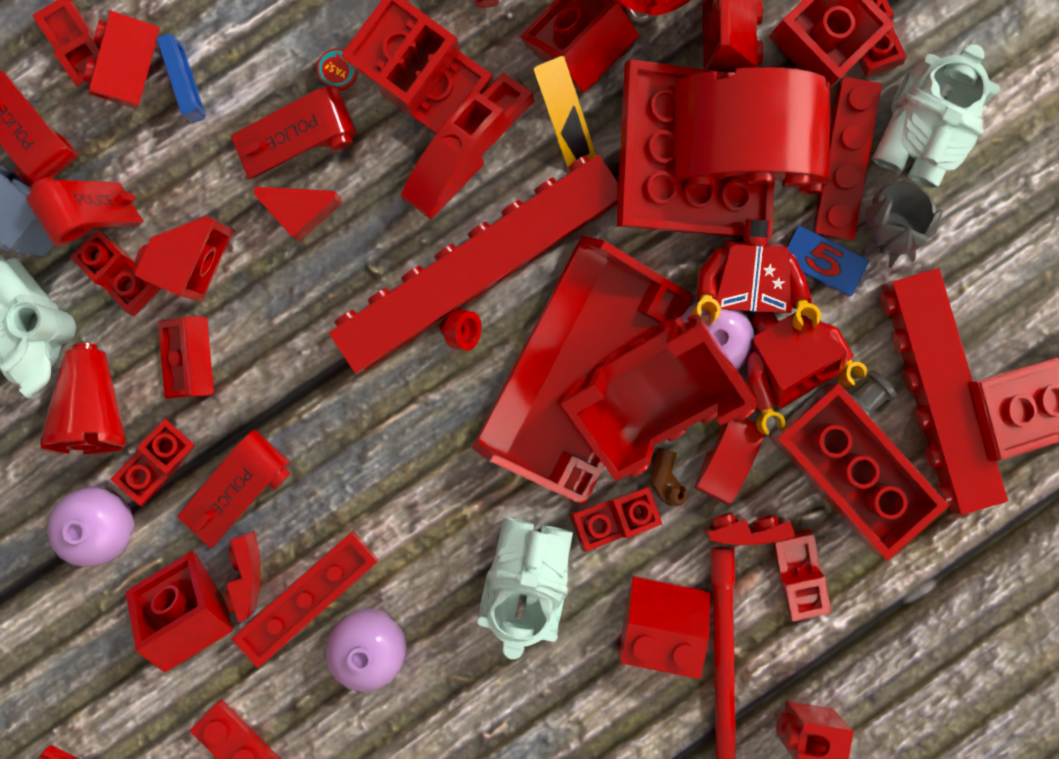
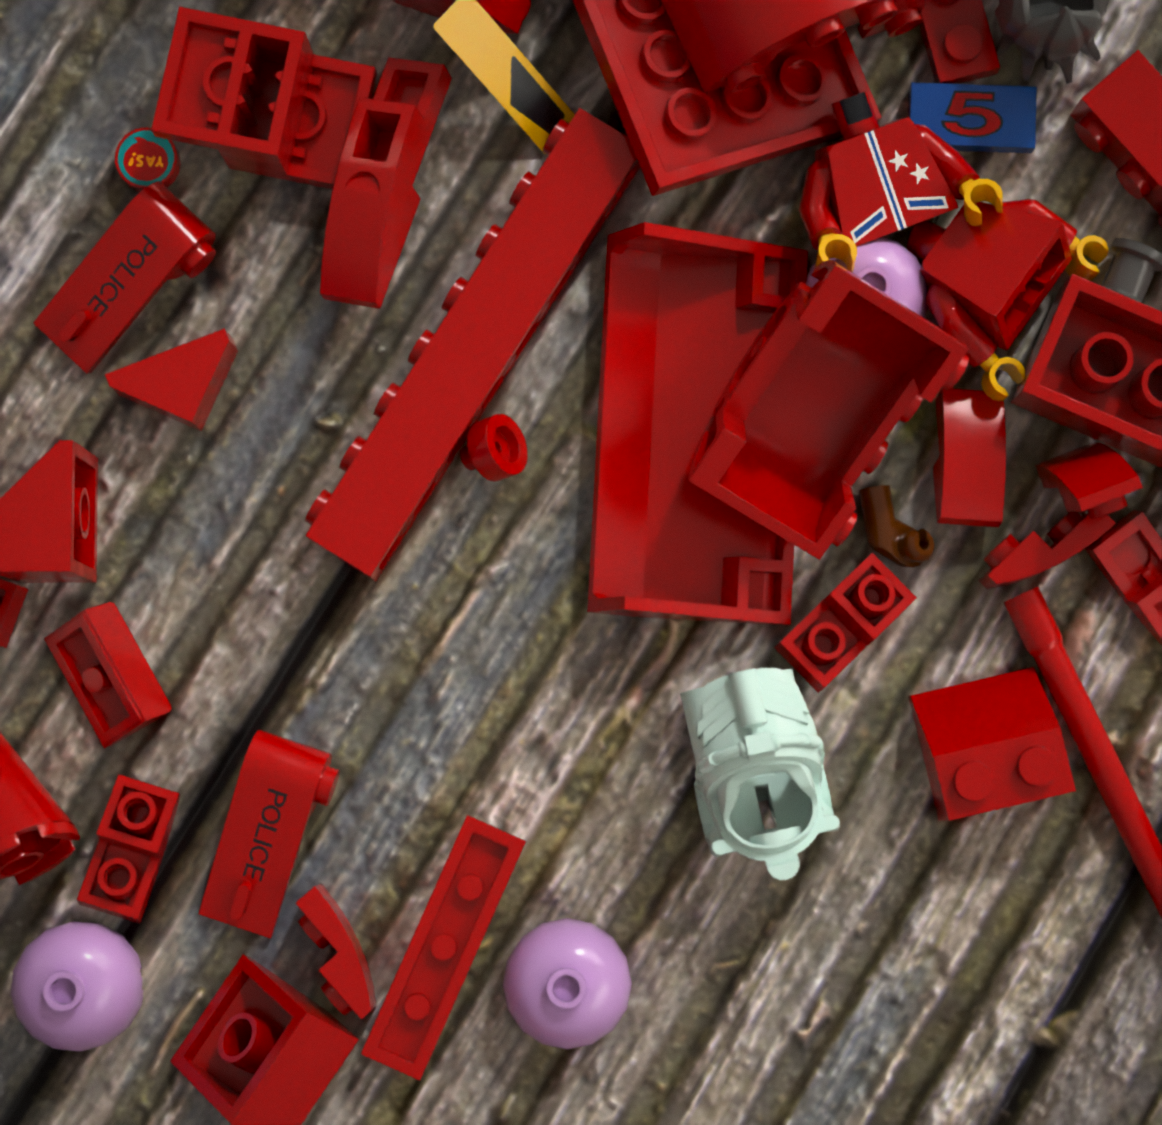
camera: 15 degrees left, 5 degrees down
none -> red slope [1035,442,1143,519]

